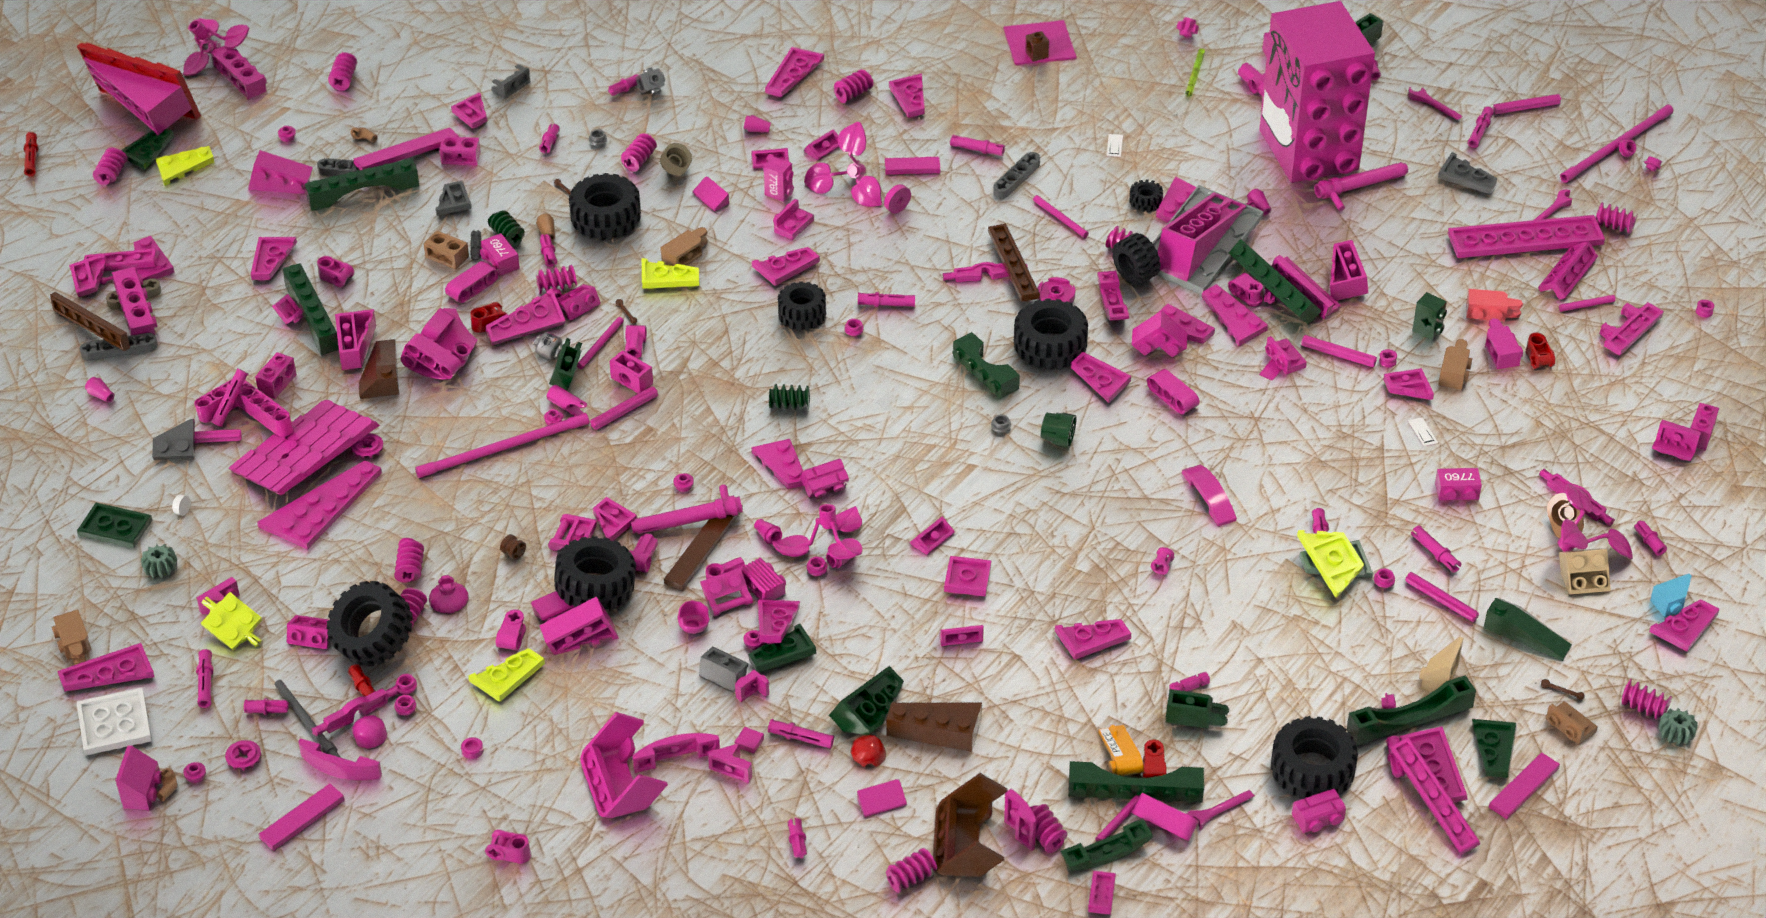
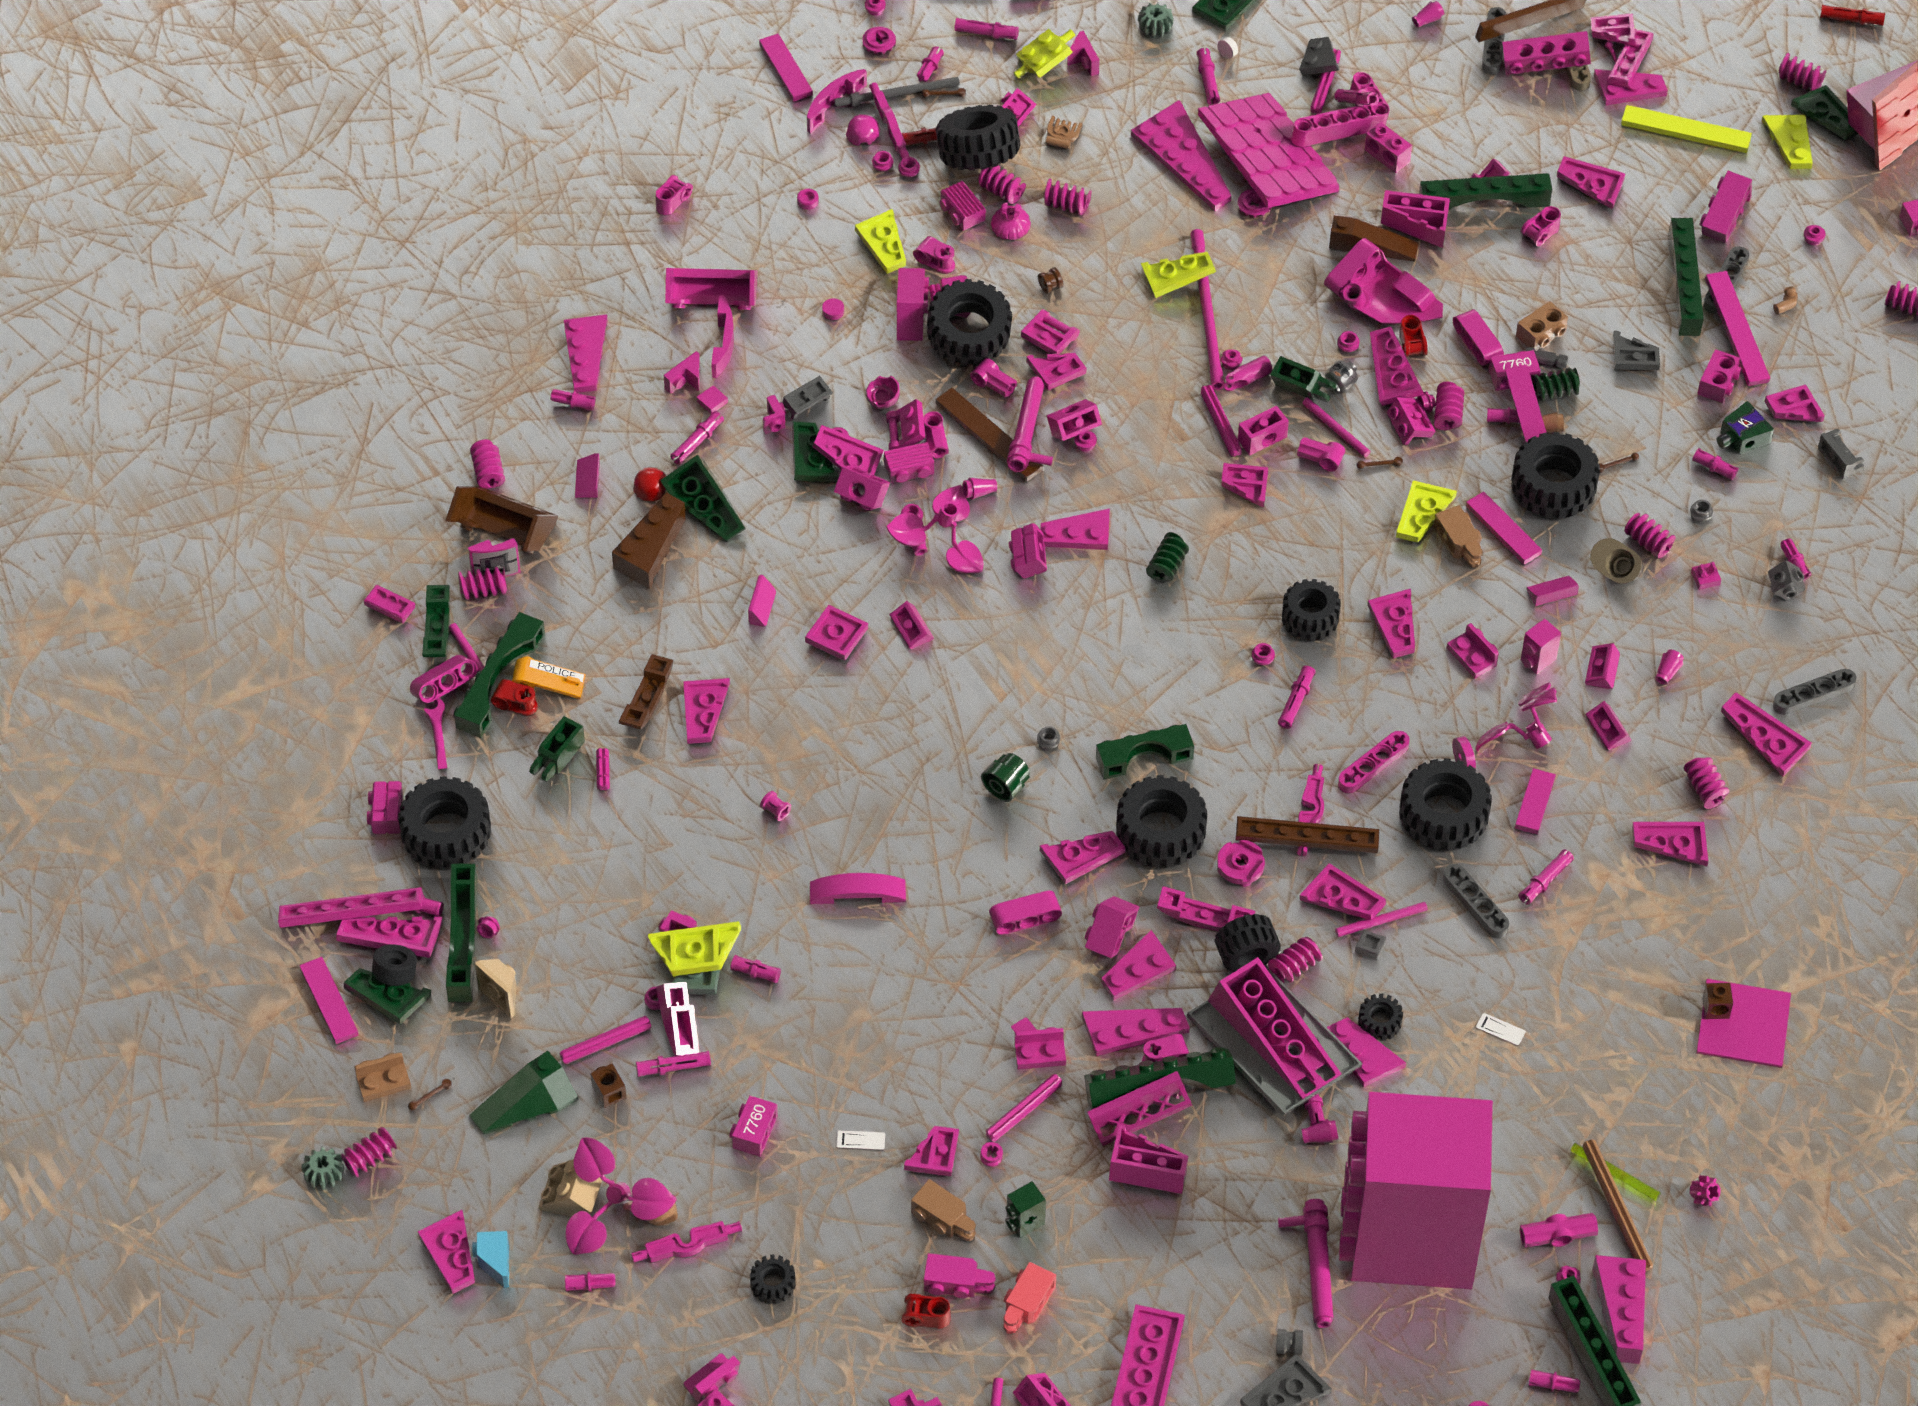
camera: 110 degrees right, 10 degrees up
none -> black tyre [372,944,417,986]
none -> dark pink wing [564,314,608,393]
none -> reddish brown brick [590,1063,627,1108]
none -> reddish brown slope [619,654,674,730]
none -> dark pink slope [656,982,699,1056]
none -> dark pink bracket [658,910,697,932]
none -> black tyre [750,1254,796,1304]
none -> dark pink tile [822,298,844,320]
none -> dark pink brick [834,465,890,511]
none -> reddish brown hinge [921,88,966,98]
none -> dark pink brick [939,181,986,231]
none -> medium nougat piece [1046,116,1083,149]
none -> dark pink brick [1046,399,1102,441]
none -> neon yellow wing [1141,252,1216,298]
none -> dark pink pin [1196,48,1220,105]
none -> dark pink wing [1221,463,1269,507]
none -> dark grey wheel [1276,1329,1303,1355]
none -> dark pink wing [1299,863,1386,920]
none -> dark pink plate [1337,331,1360,352]
none -> dark pink beam [1338,731,1410,794]
none -> flat silver tile [1355,929,1386,960]
none -> black tyre [1399,758,1492,851]
none -> dark pink tile [1466,491,1542,565]
none -> dark pink tile [1505,364,1546,443]
none -> medium nougat axle [1583,1139,1653,1272]
none -> neon yellow tile [1621,105,1752,153]
none -> dark pink tile [1691,562,1721,590]
none -> dark green torso [1716,401,1774,454]
none -> dark grey beam [1773,669,1856,715]

